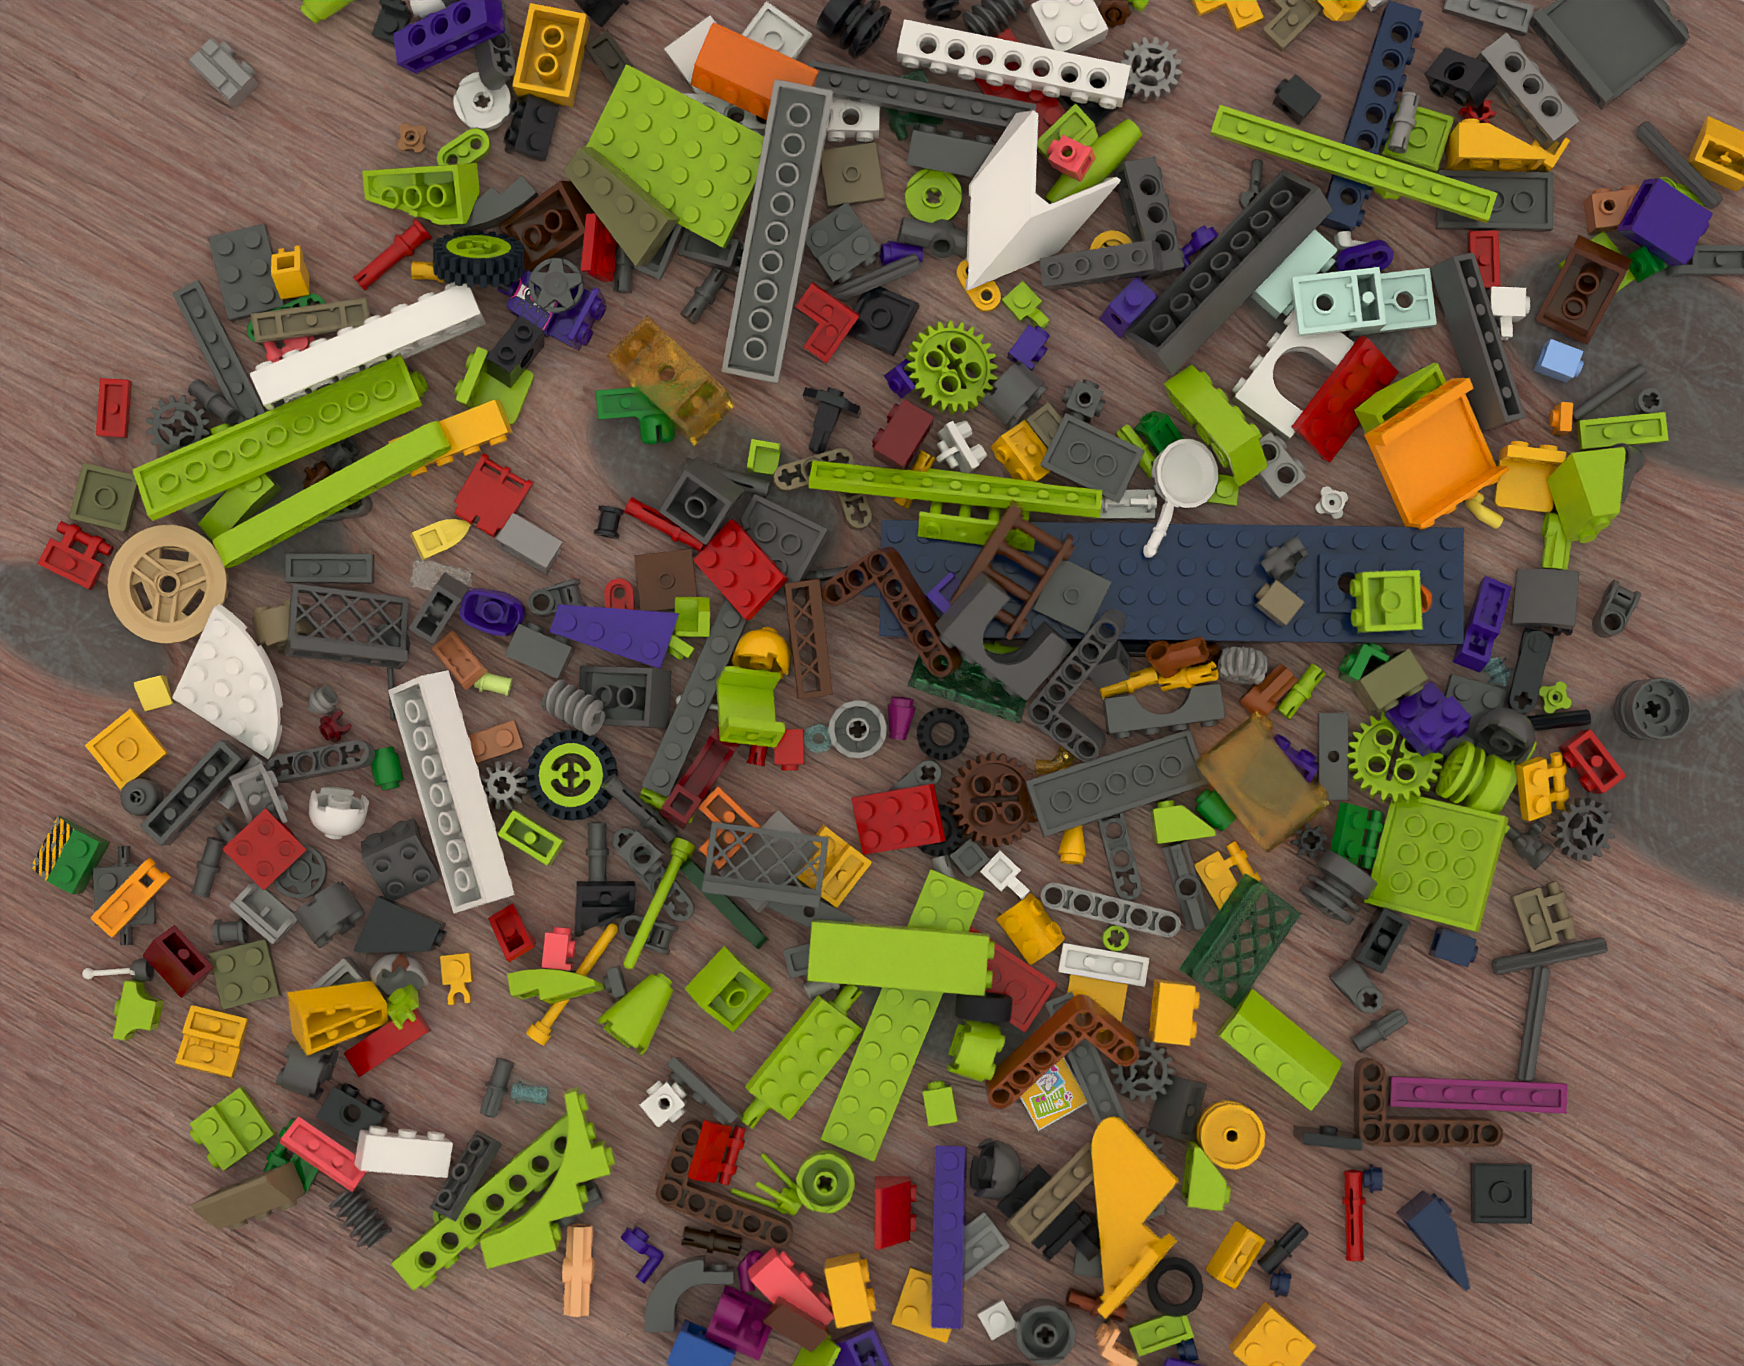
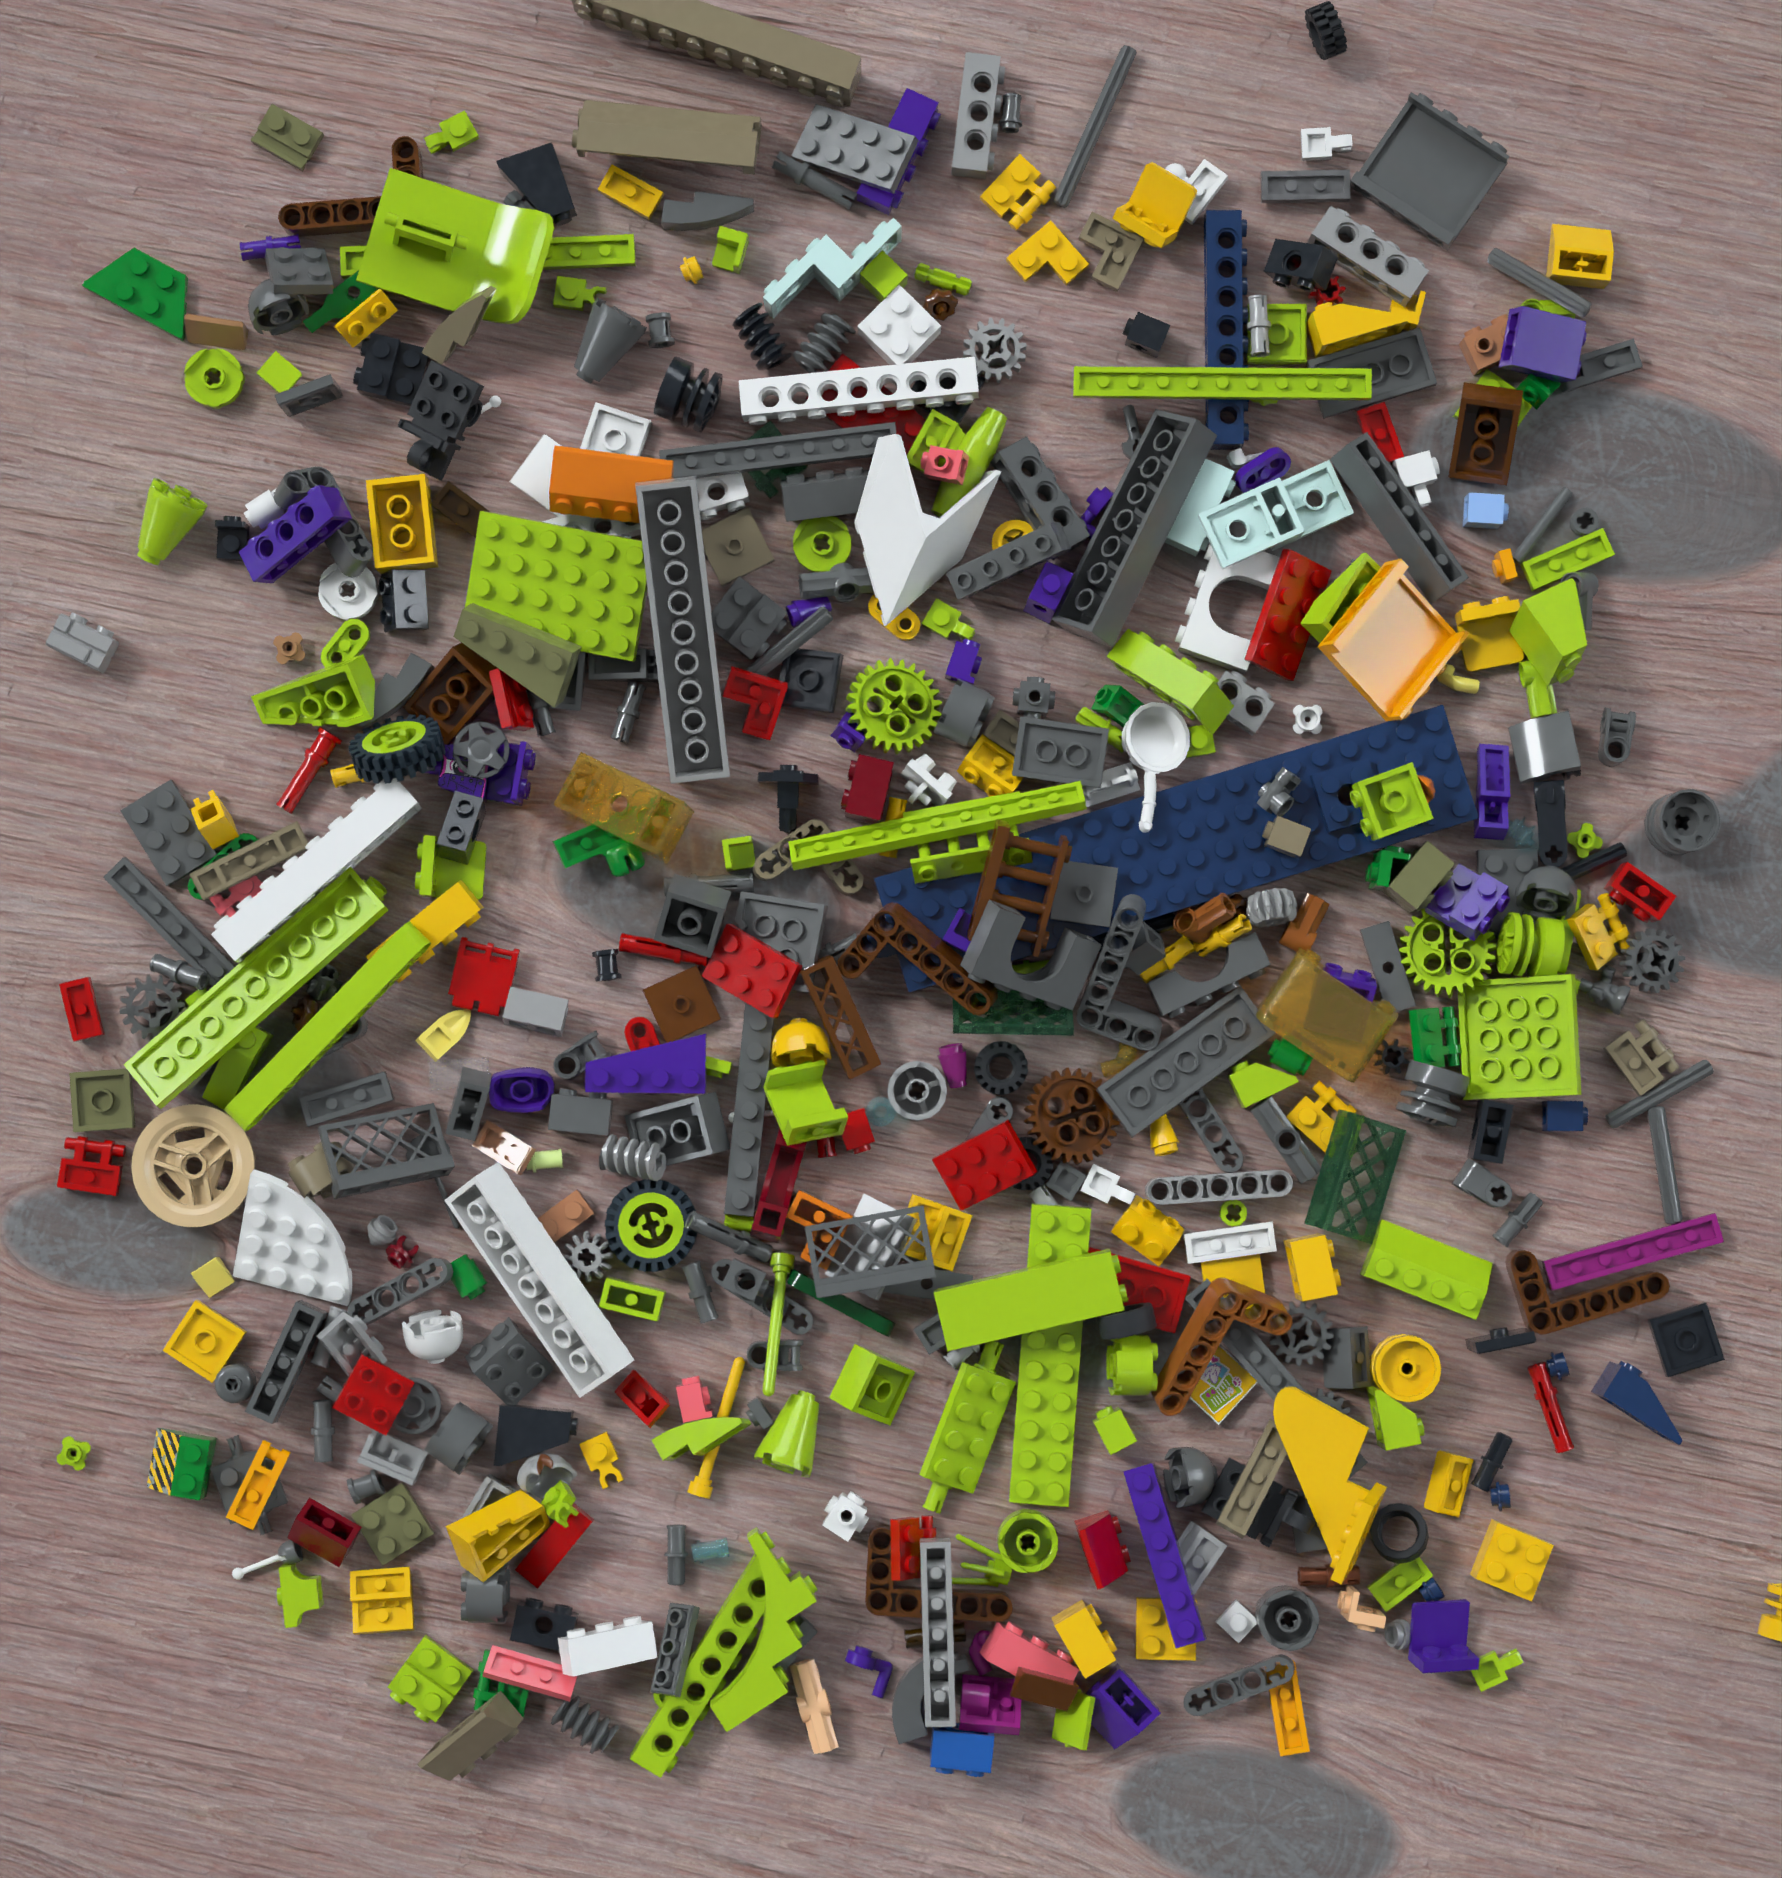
camera: 25 degrees left, 0 degrees up
black wing [574,881,636,937] -> none
dark grey tile [667,1057,743,1125] -> none
lime panel [675,597,710,637] -> none
lime pin [1276,663,1326,720] -> none
none -> light grey brick [920,1538,956,1727]

